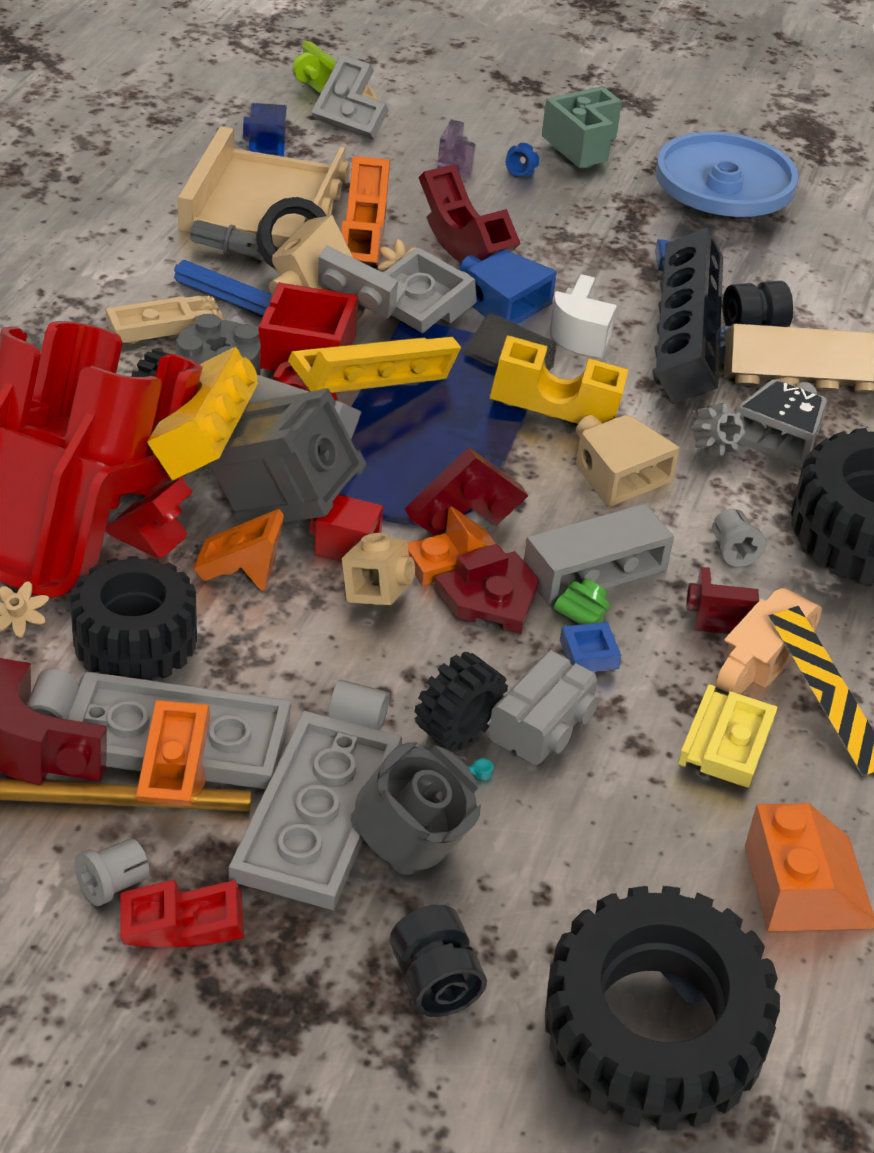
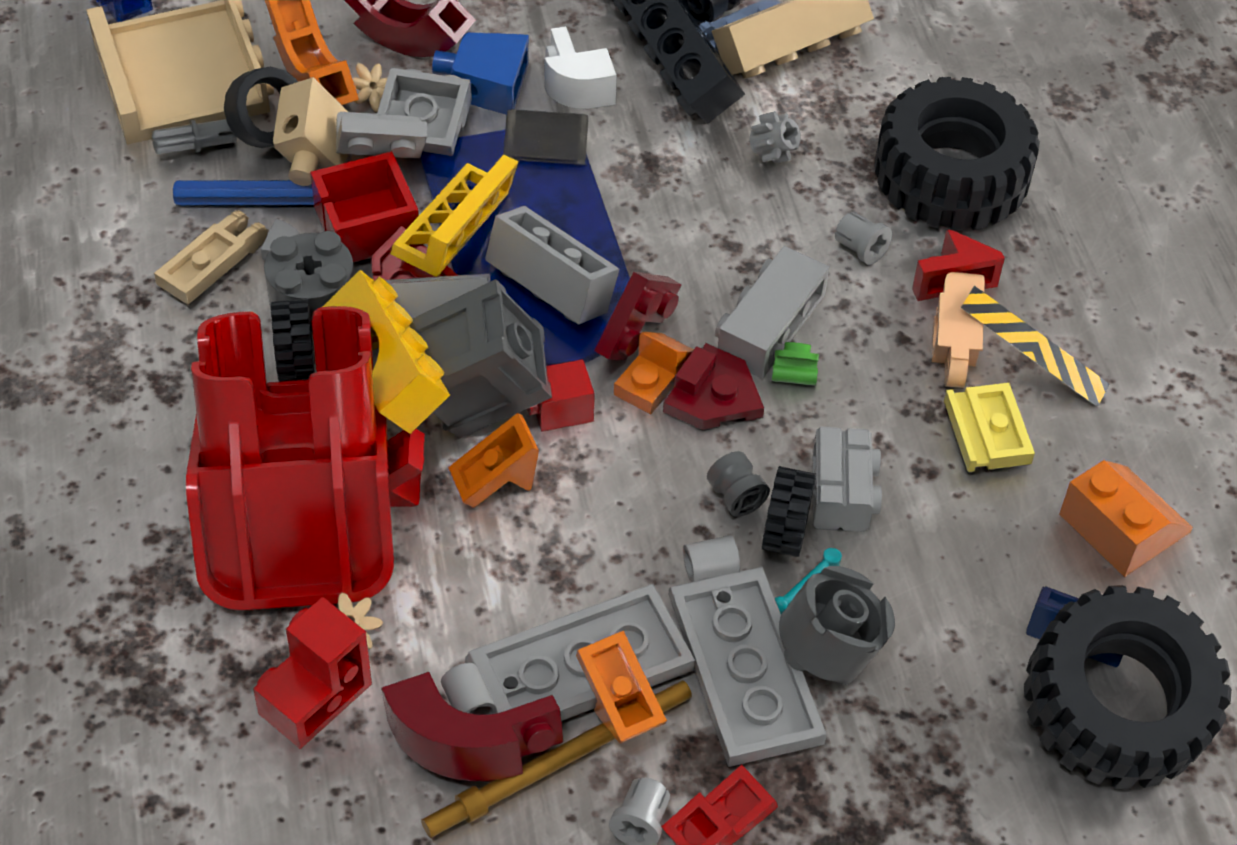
camera: 30 degrees left, 10 degrees up
black tyre [70,556,197,681] -> none
tan brick [342,533,415,605] -> none
black wheel [389,905,487,1017] -> none
yellow arch [489,335,629,424] -> none
blue plate [559,622,622,672] -> none
tan torso [576,415,680,507] -> none
dark red bracket [686,567,759,634] -> none
torso [737,379,827,468] -> none
none -> light grey brick [485,206,620,324]
none -> dark grey wheel [707,451,770,517]
none -> red slope [912,230,1005,301]

